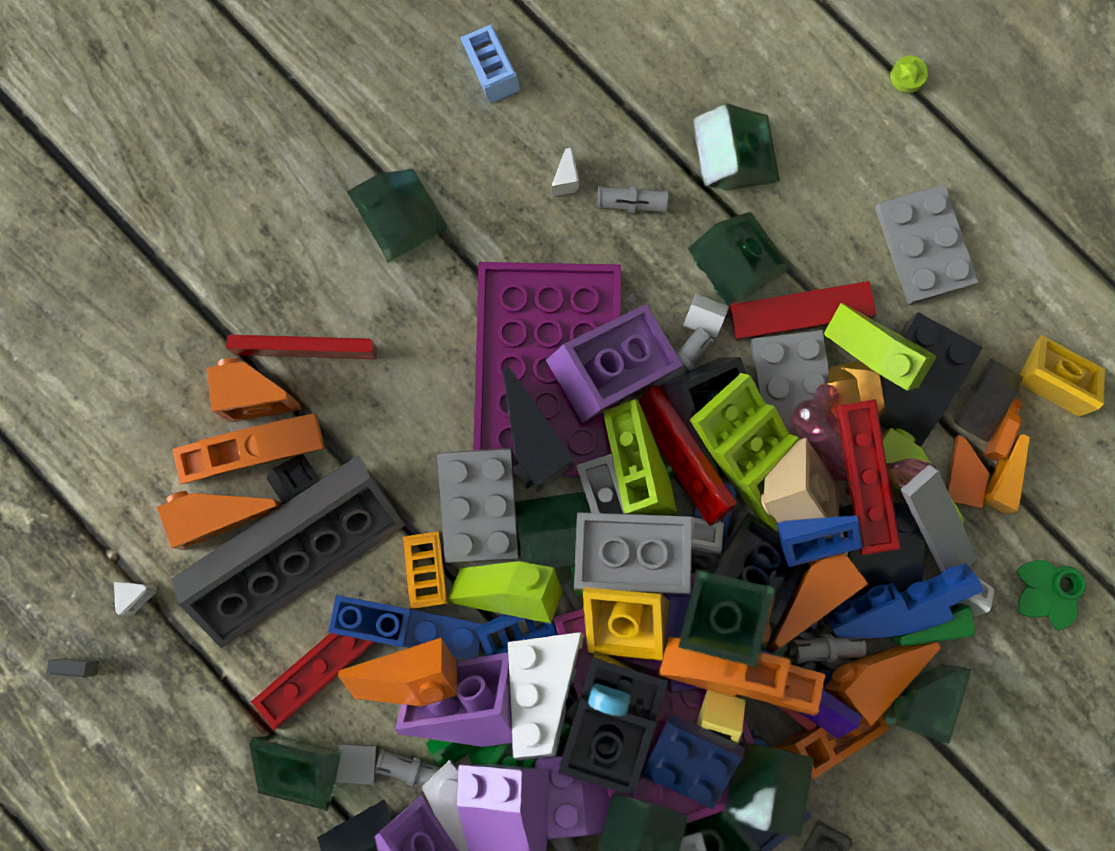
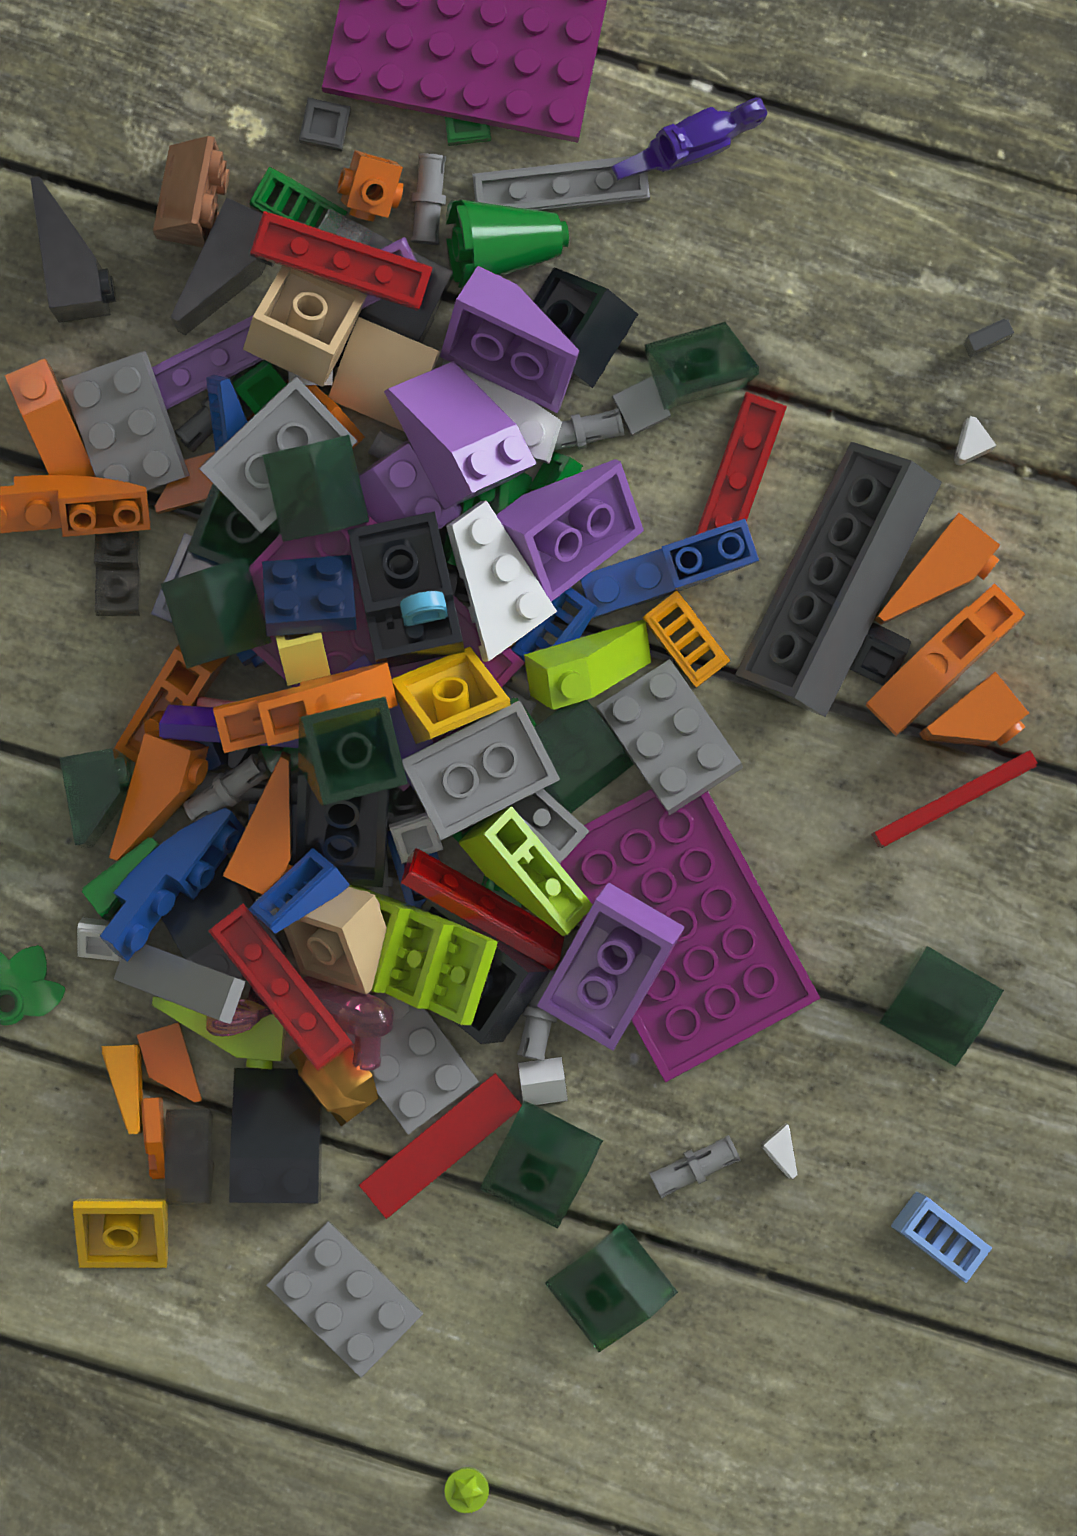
camera: 150 degrees right, 5 degrees up
orange slope [338,638,457,706] -> none
black slope [503,367,574,493] -> none
lime slope [824,303,937,390] -> none

